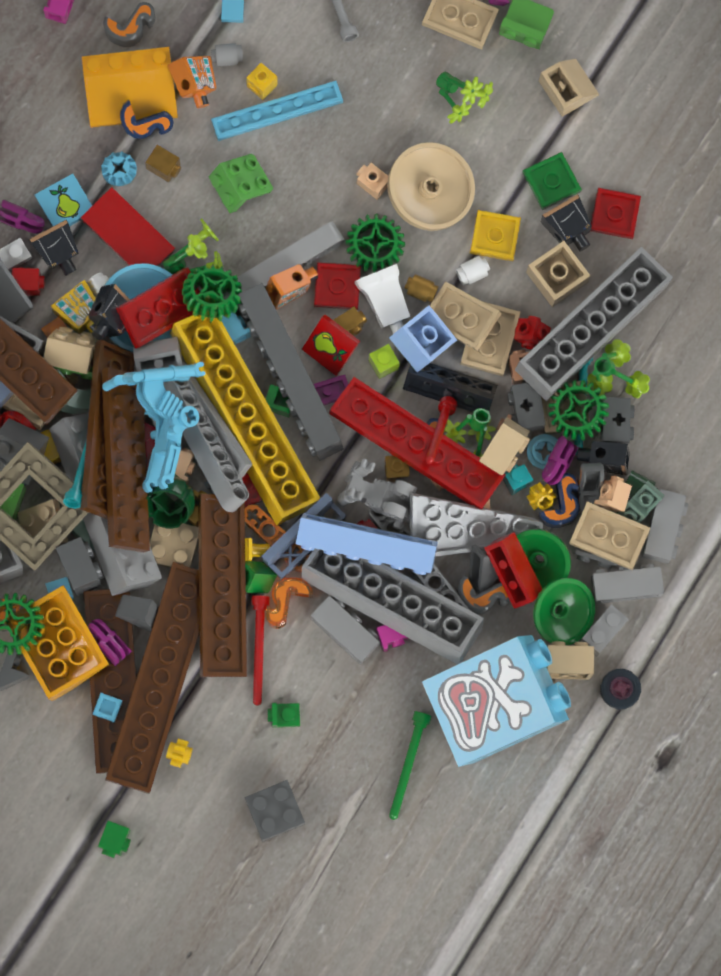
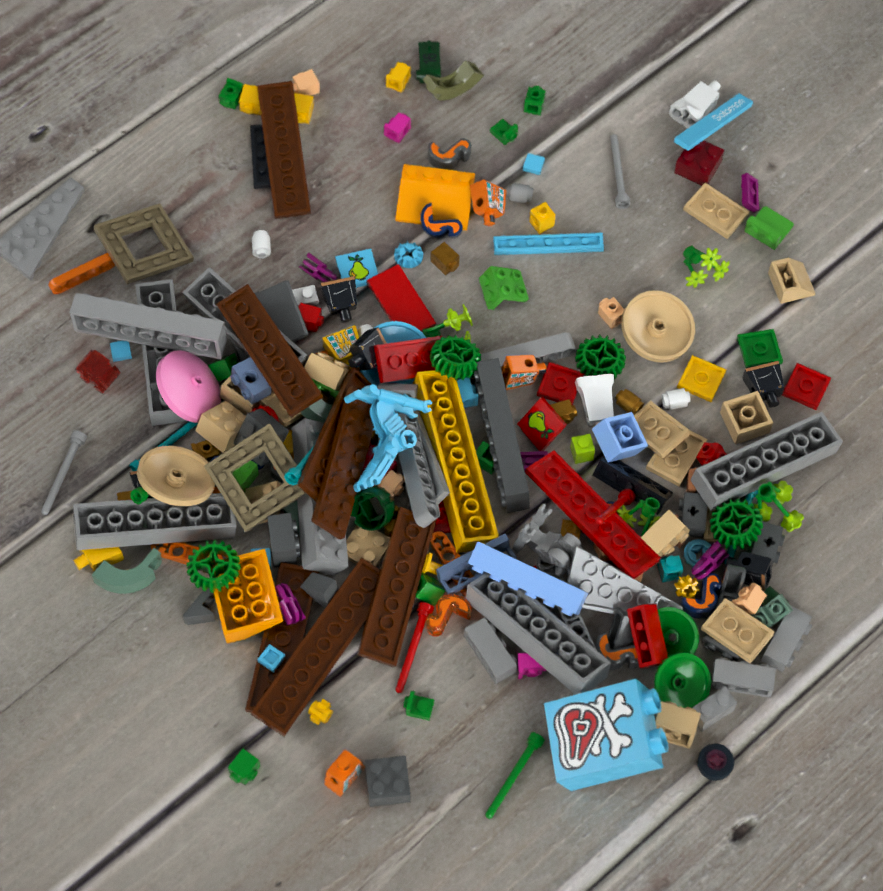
camera: 20 degrees right, 15 degrees down
none -> orange torso [324,749,365,797]

